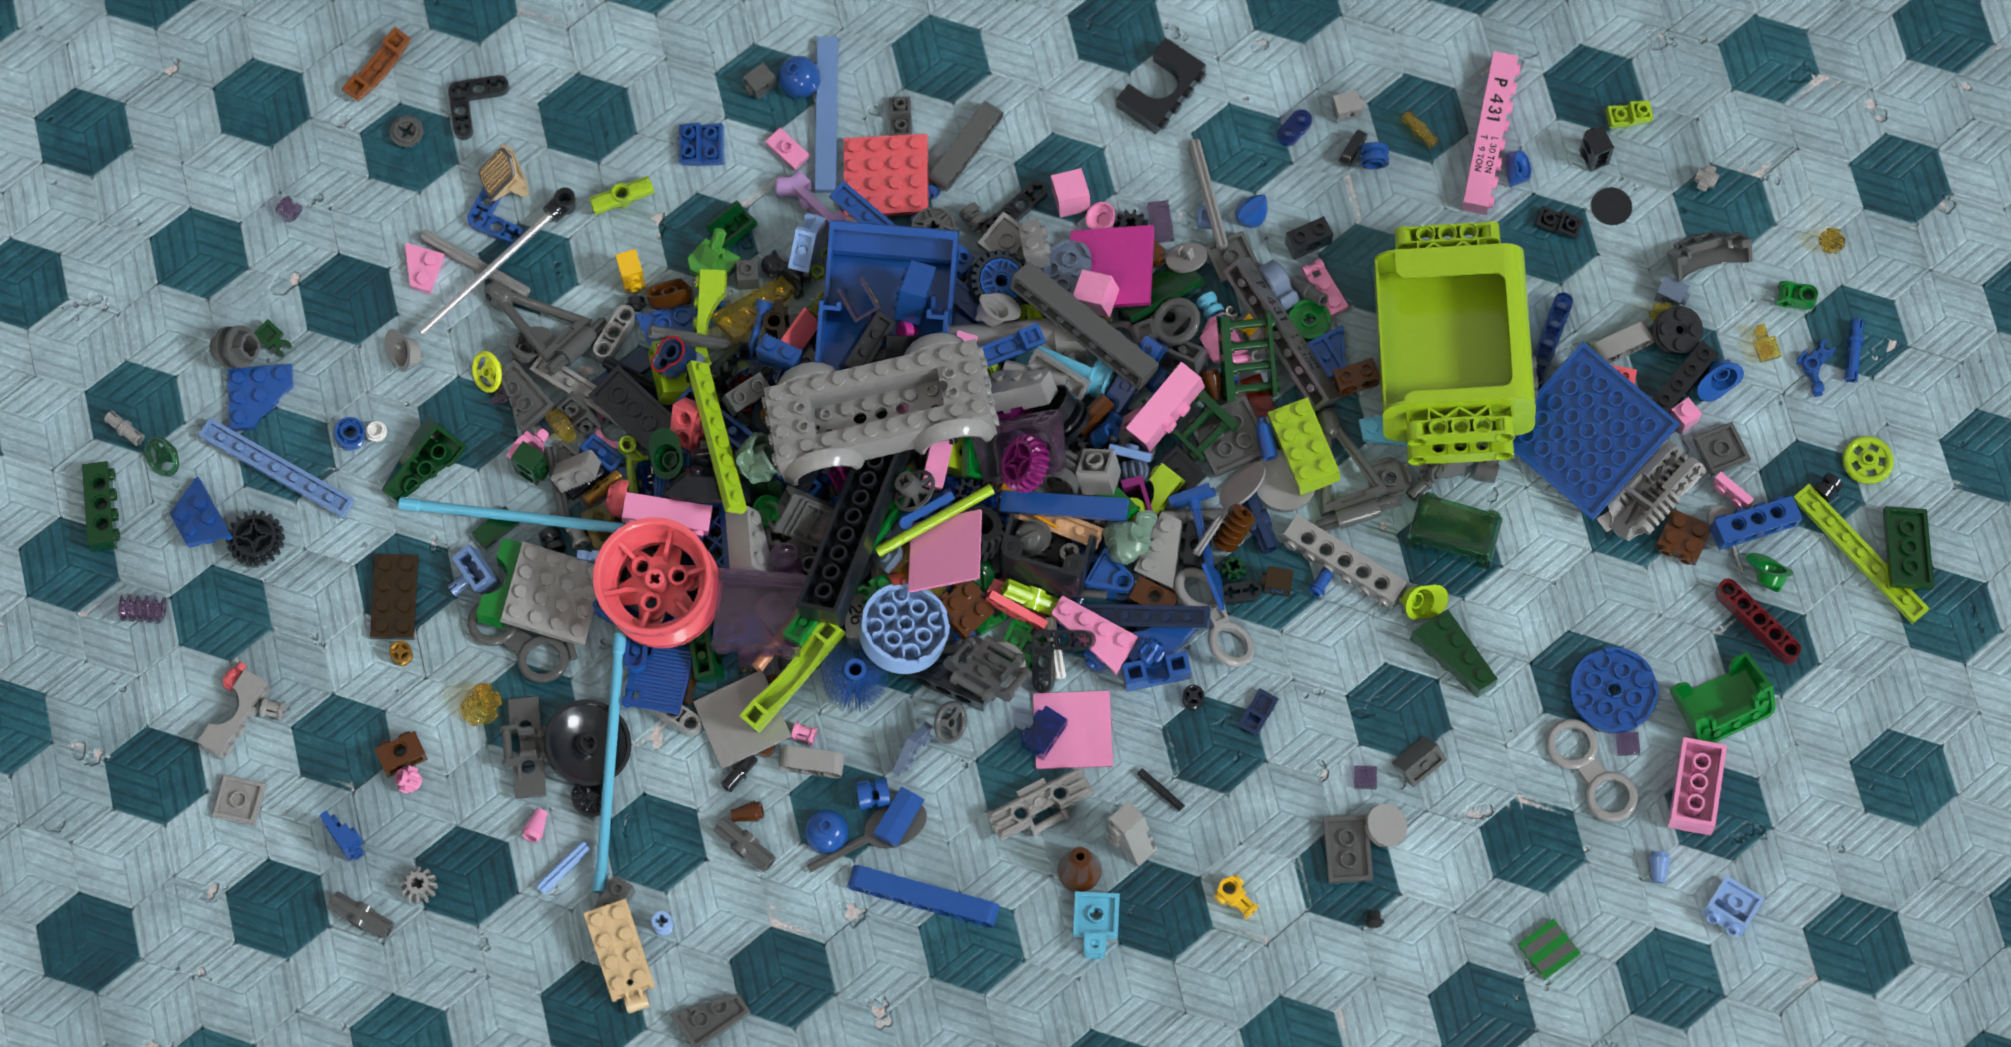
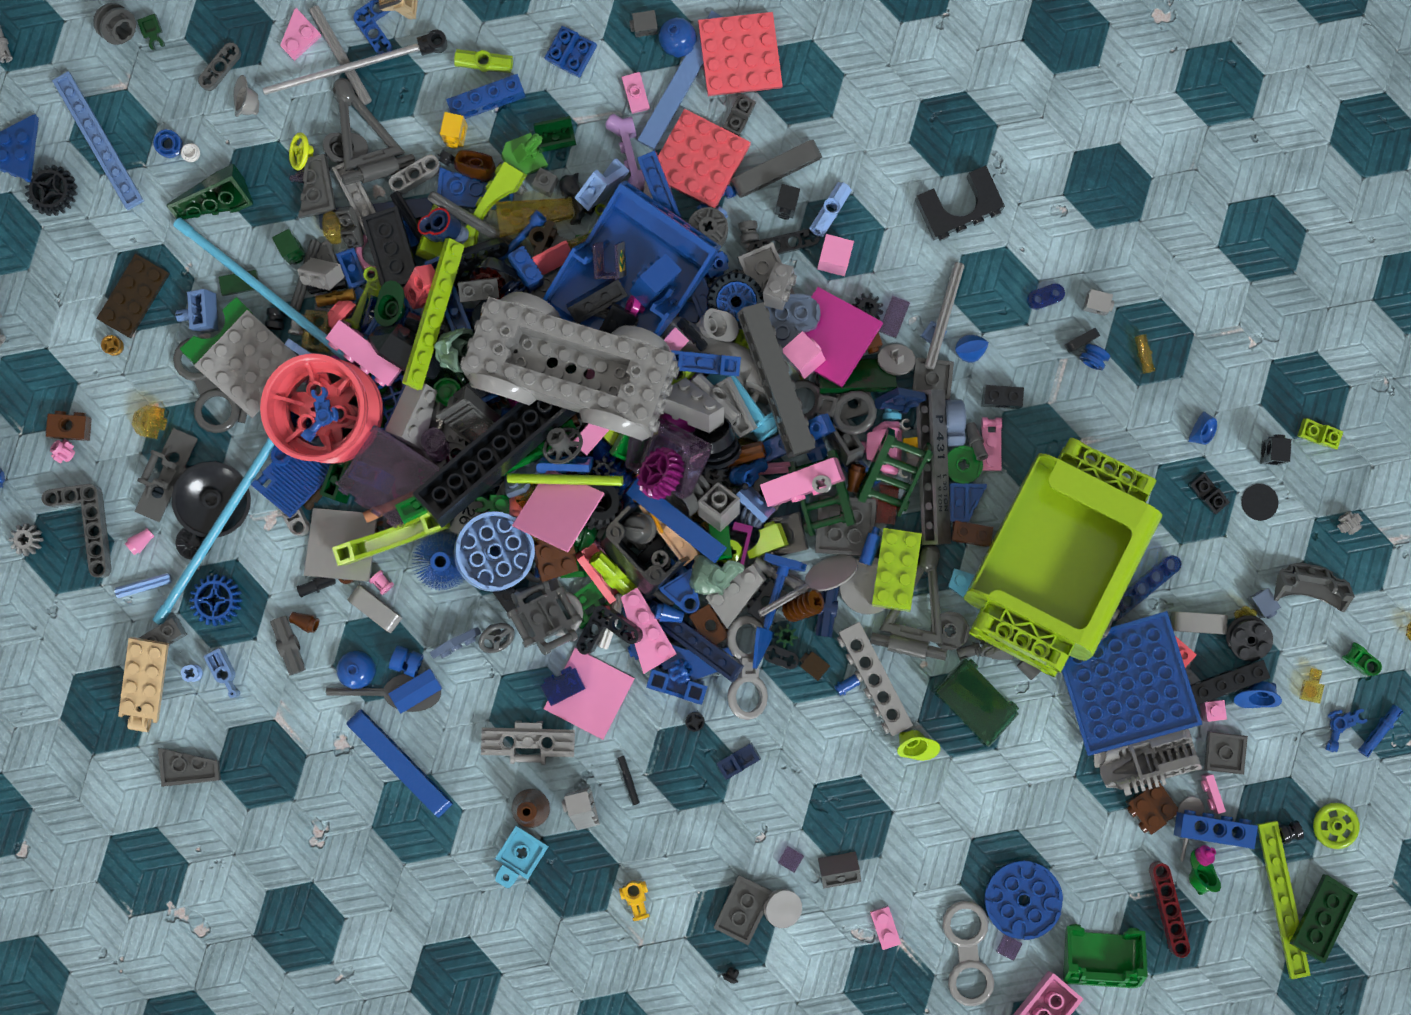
camera: 30 degrees right, 15 degrees up
clear green piece [145,437,179,477] -> none
blue plate [228,364,294,432] -> none
bright pink piece [507,428,549,460] -> none
bright pink piece [1085,202,1115,229] -> none
dark green wedge [1410,609,1498,698] -> none
bright pink brick [1462,51,1521,215] -> none
none -> dark grey beam [41,484,112,578]
none -> blue gear [189,574,243,626]
none -> dark grey beam [198,43,241,91]
none -> medium blue piece [203,648,240,698]
none -> blue piece [300,387,339,442]
none -> blue brick [446,74,526,119]
none -> blue cone [654,603,684,623]
none -> black axle [677,318,708,351]
none -> coral plate [698,12,783,96]
none -> black brick [775,184,800,220]
none -> light blue piece [809,182,852,237]
none -> light grey bush [812,475,832,493]
none -> bright pink plate [870,906,901,950]
none -> dark blue plate [874,387,926,414]
none -> dark pink tile [1195,845,1216,866]

